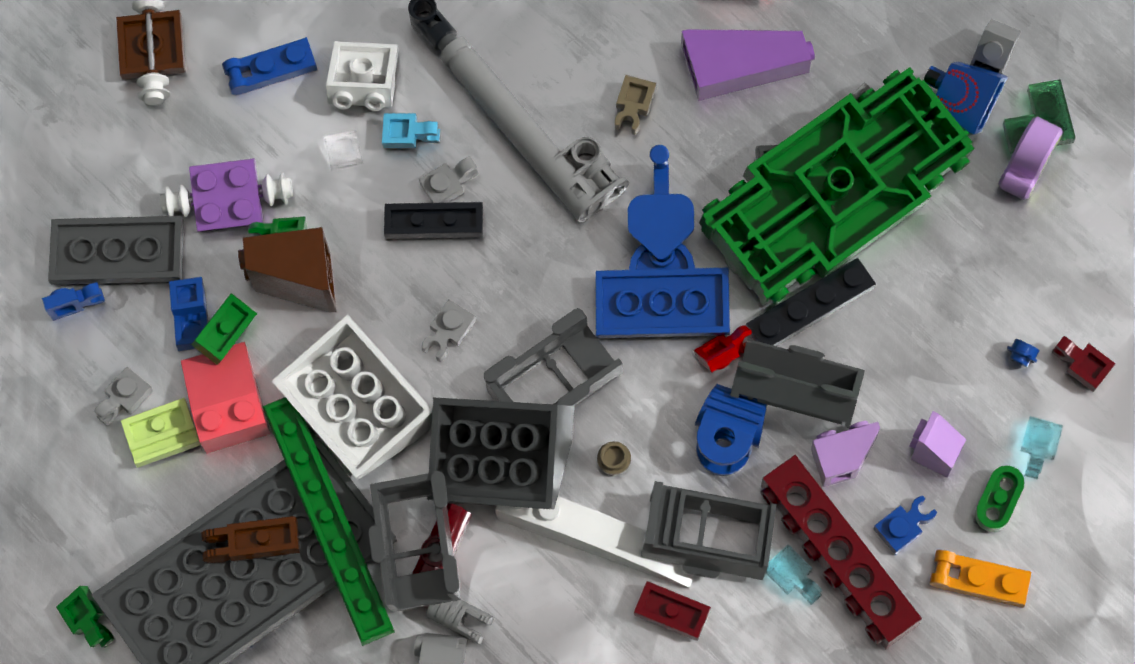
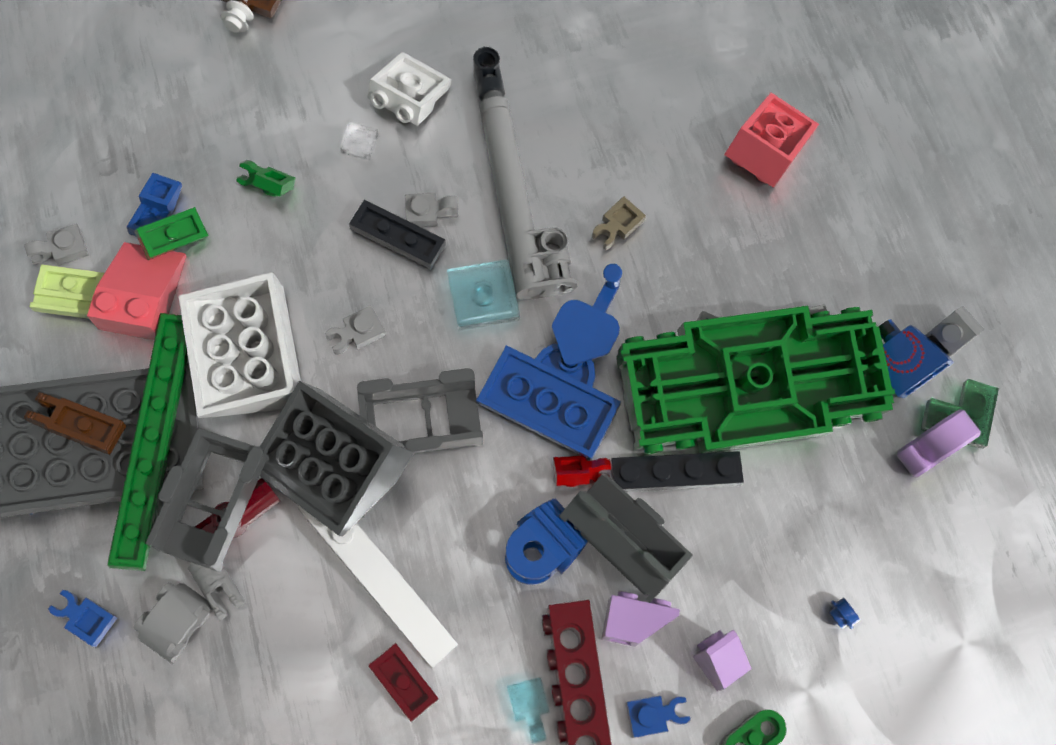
camera: 15 degrees right, 0 degrees up
blue plate [42,282,105,321] -> none
dark grey plate [48,216,184,285] -> none
medium lavender plate [160,158,293,232] -> none
blue plate [222,37,317,95] -> none
reddish brown slope [238,227,337,313] -> none
medium azure plate [382,113,440,148] -> none
dark tan plate [597,441,631,475] -> none
dark grey piece [641,481,777,580] -> none
medium lavender slope [681,29,815,101] -> none
clear light blue plate [1020,416,1063,479] -> none
dark red plate [1052,336,1116,392] -> none
none -> clear light blue plate [447,259,520,331]

